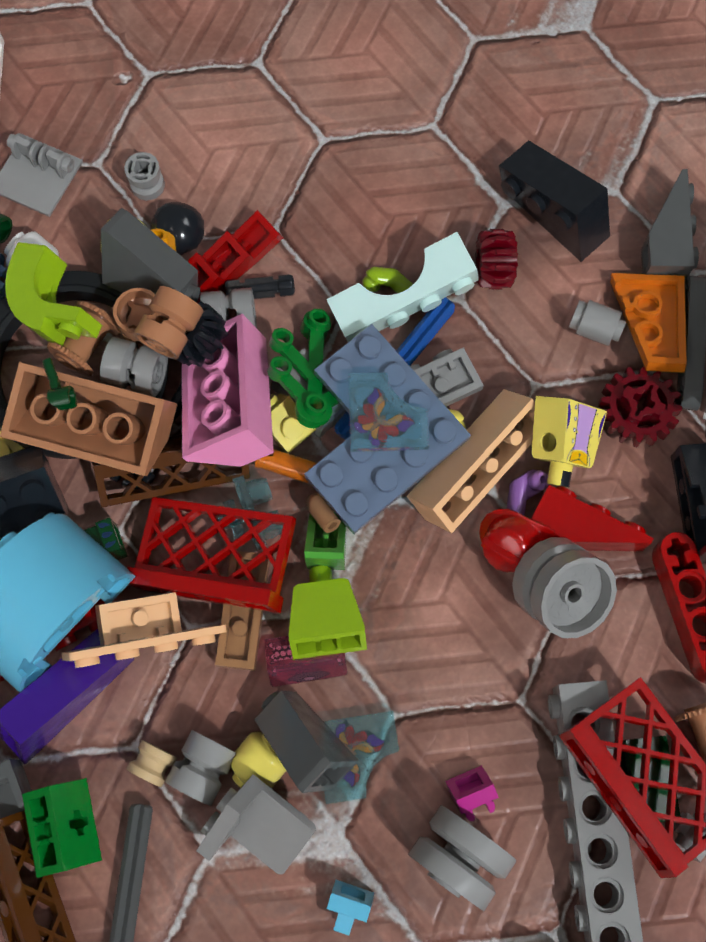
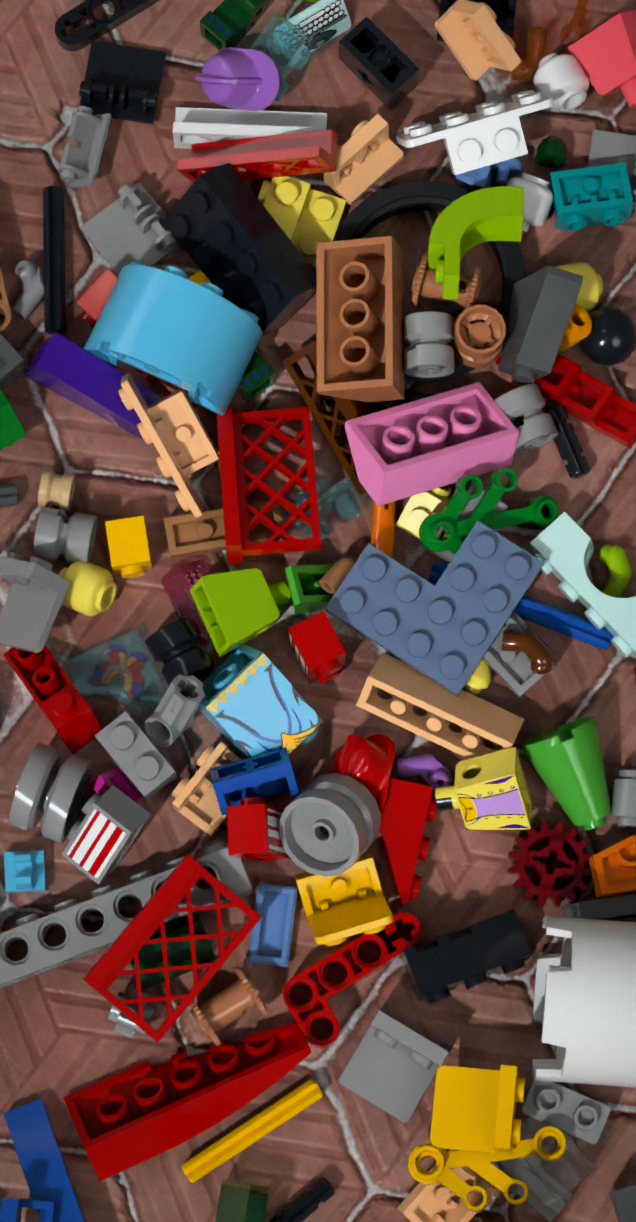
camera: 70 degrees right, 5 degrees up
dark green hand [42,358,77,410] -> none
nougat wheel [133,286,204,359] -> none
black gear [176,301,229,367] -> none
dark grey slope [254,690,359,793] -> none
clear light blue tile [348,373,429,452] -> none
none -> red slope [3,645,103,754]
none -> medium azure tile [4,850,47,893]
none -> brick [62,785,151,885]
none -> light grey brick [95,711,177,803]
none -> yellow brick [105,515,152,579]
none -> light grey piece [143,674,206,748]
none -> black wheel [145,618,216,686]
none -> light nougat bracket [172,741,242,838]
none -> medium azure slope [198,644,324,759]
none -> blue hinge [210,748,299,815]
none -> red brick [227,798,291,862]
none -> medium blue tile [248,883,298,967]
none -> red brick [288,611,346,685]
none -> yellow bracket [294,852,394,946]
none -> reddish brown arm [502,631,555,674]
none -> bright green cone [521,716,611,831]
none -> teal bracket [549,162,634,231]

